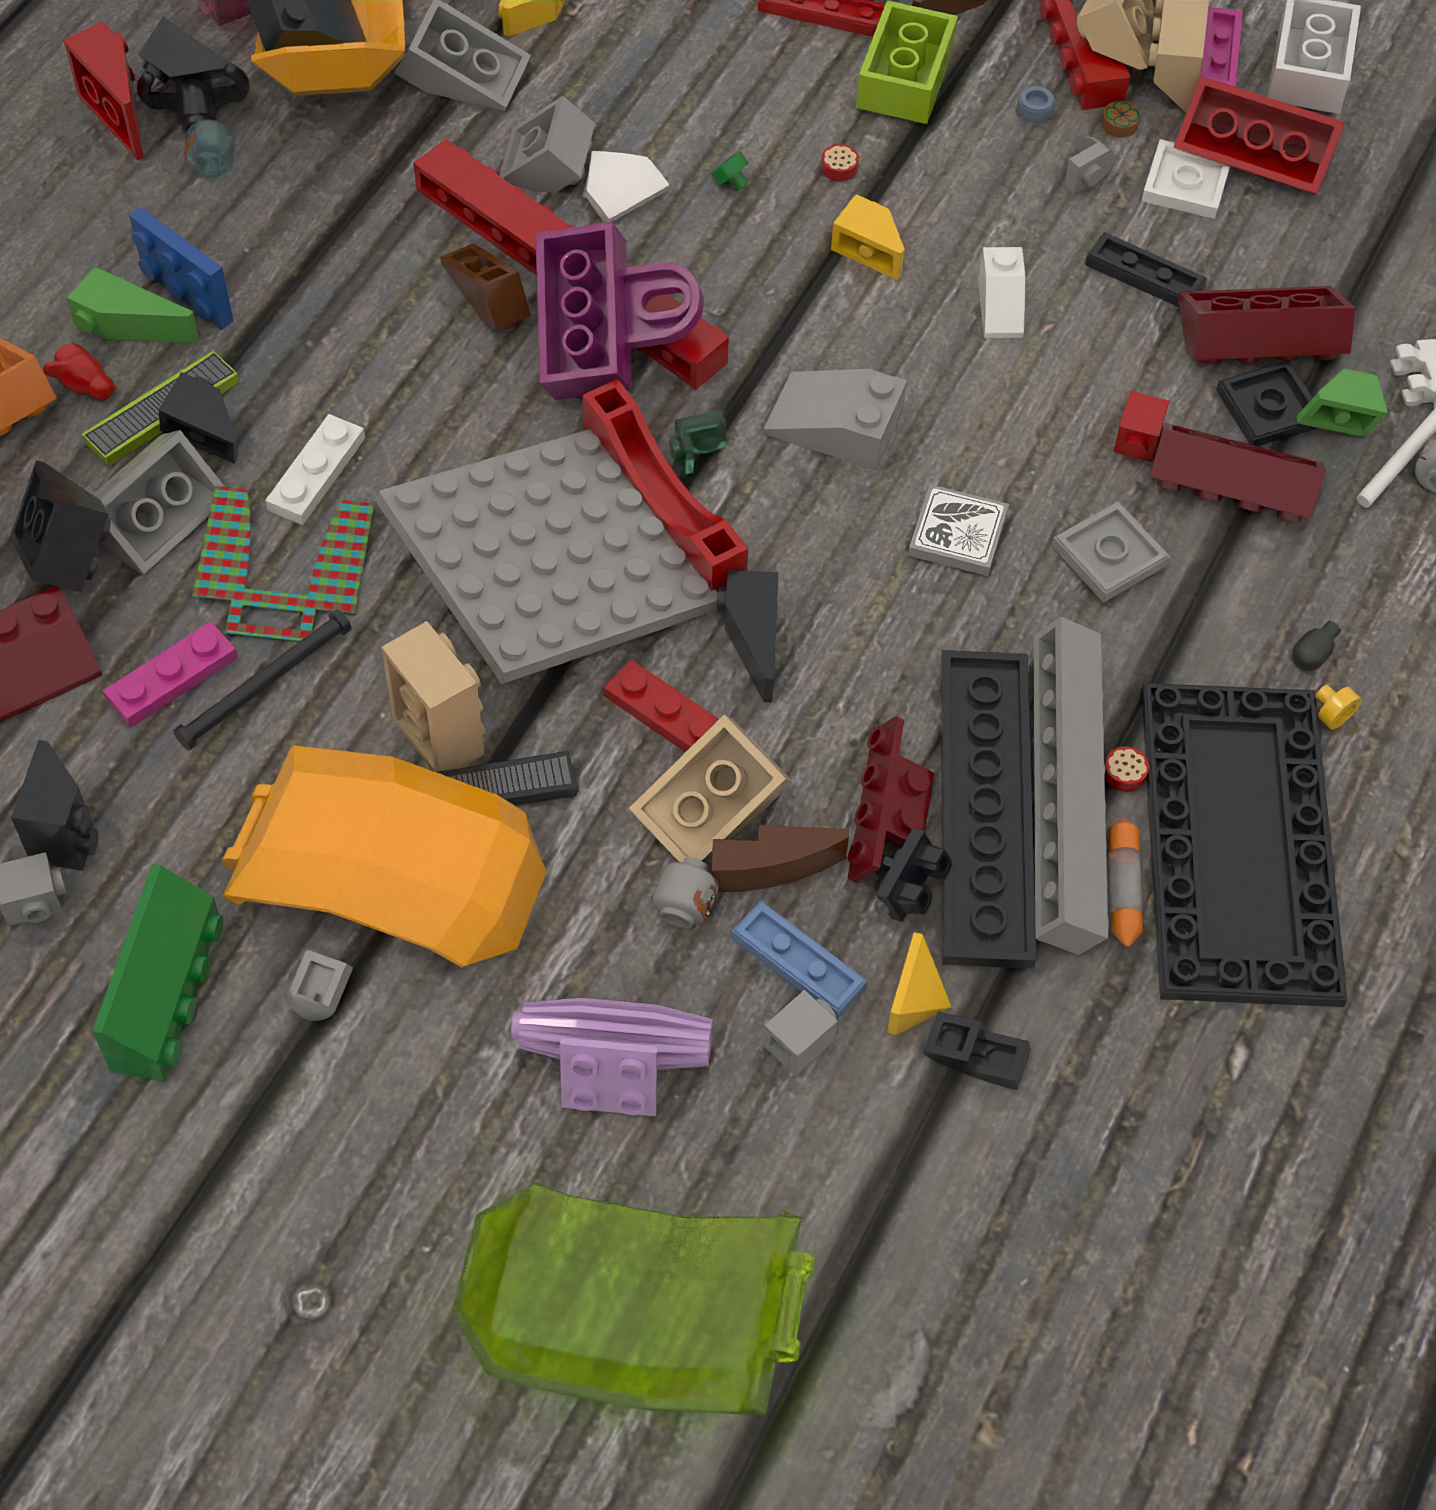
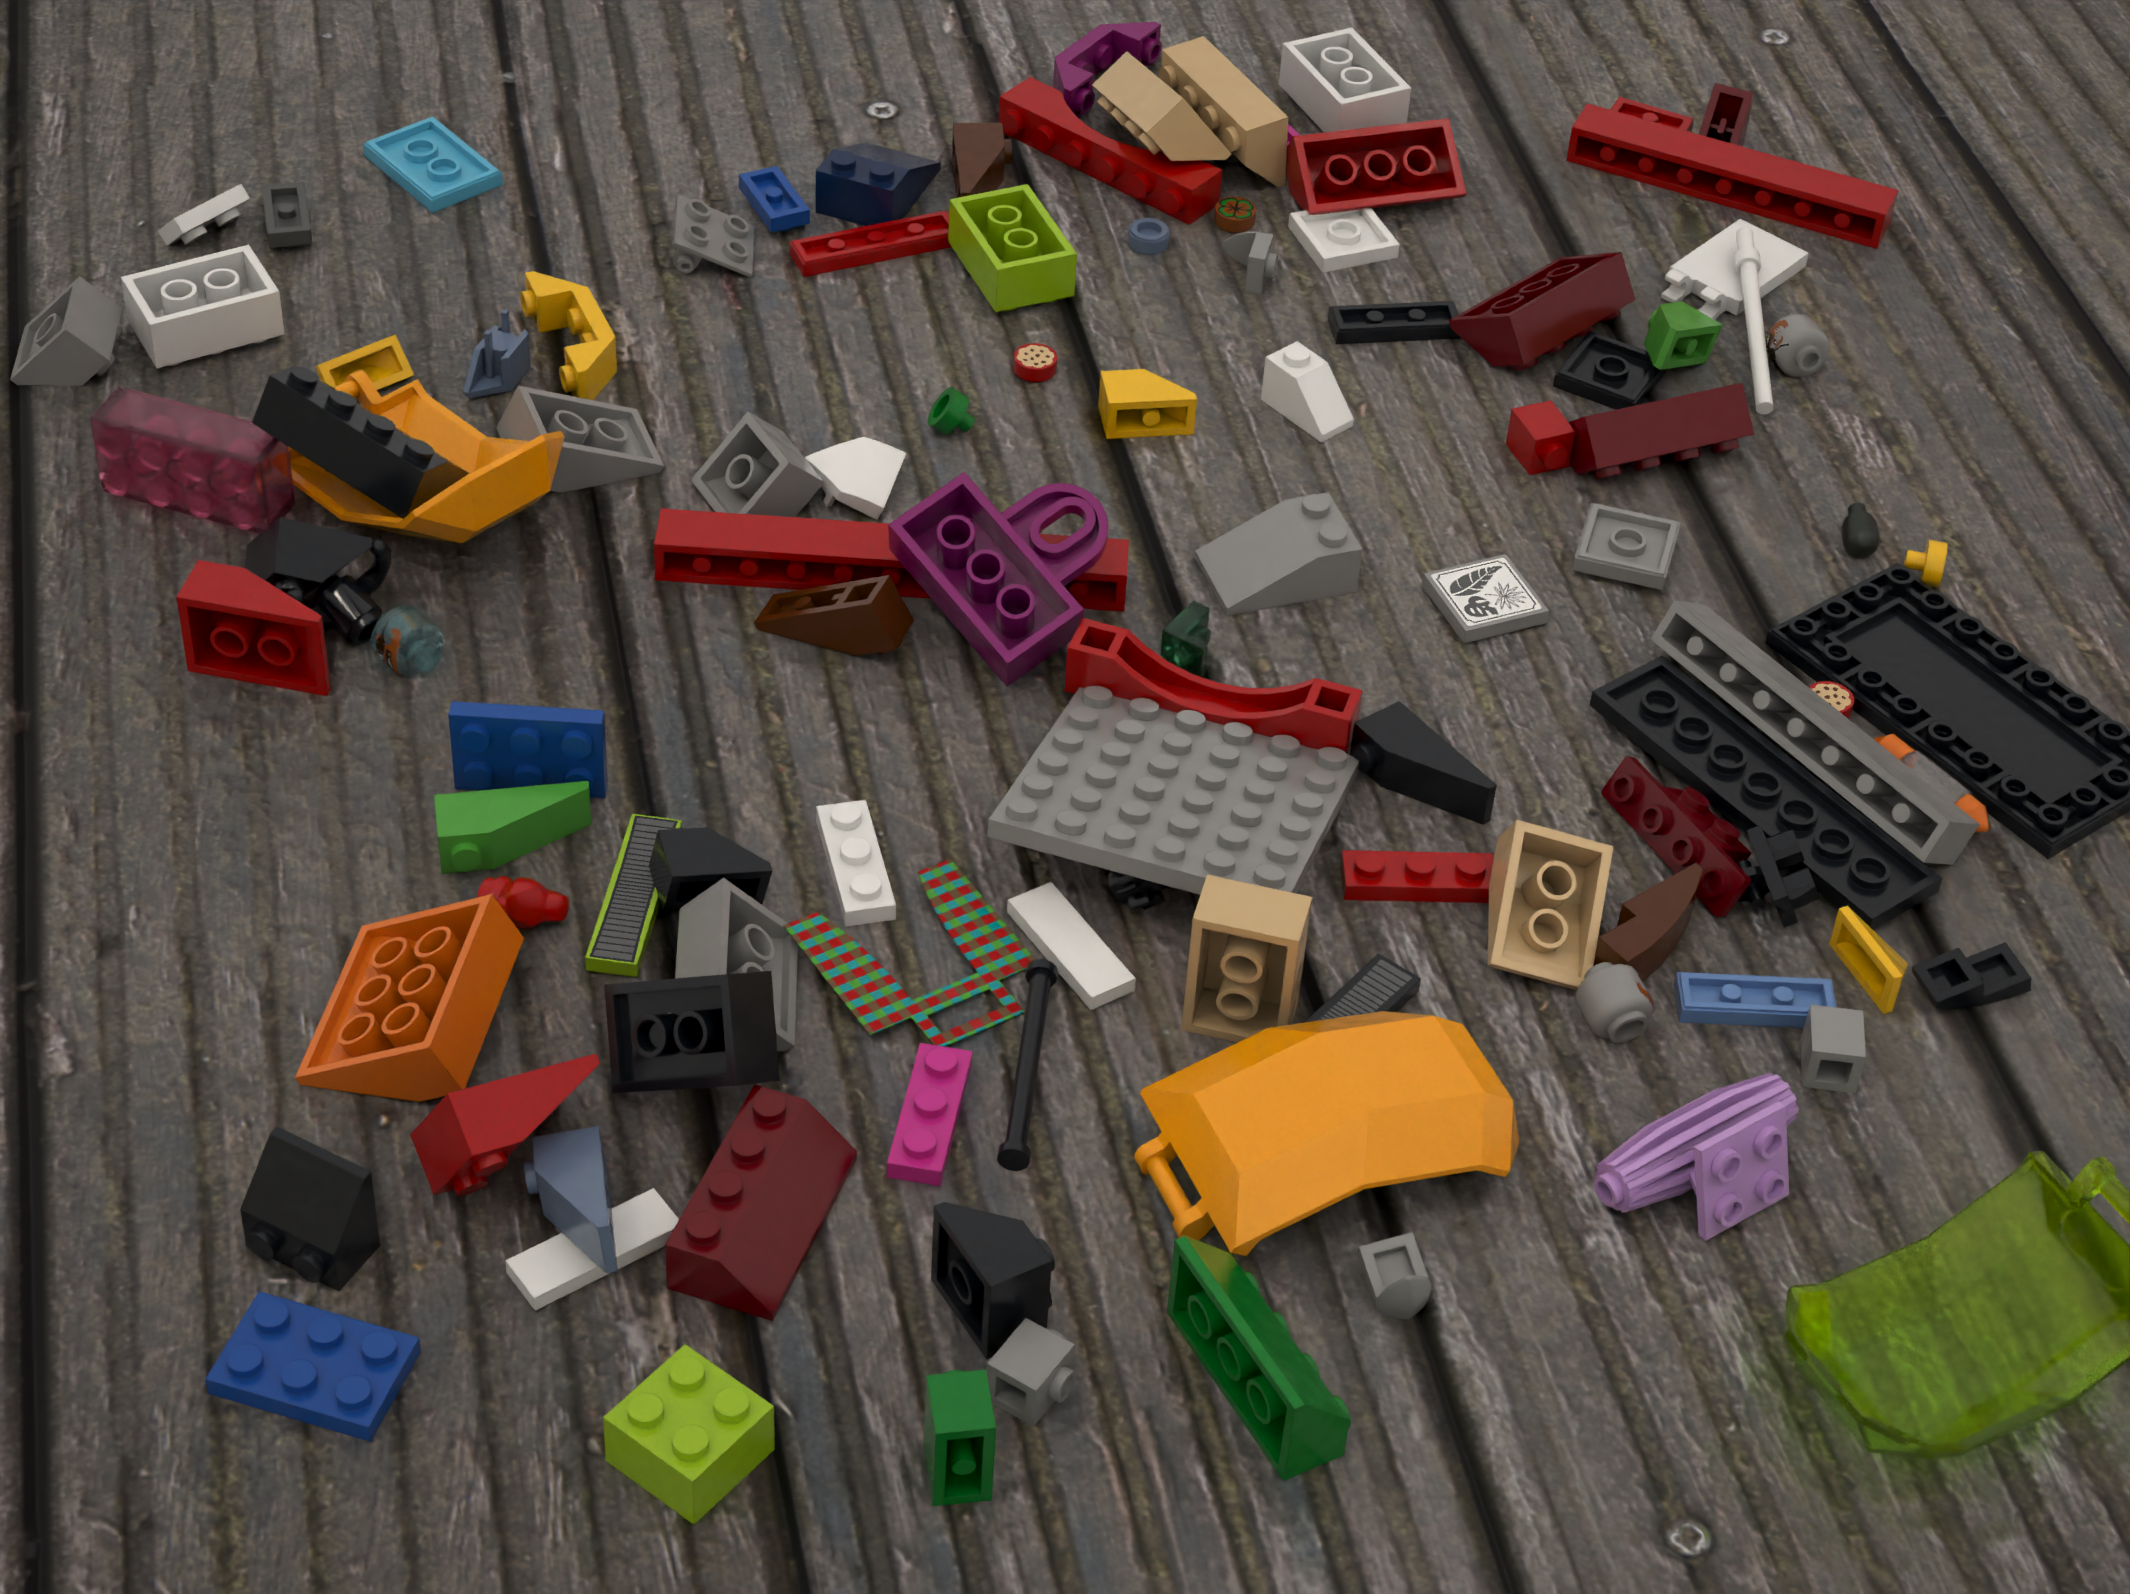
camera: 40 degrees left, 15 degrees down
none -> white tile [1007,882,1136,1010]

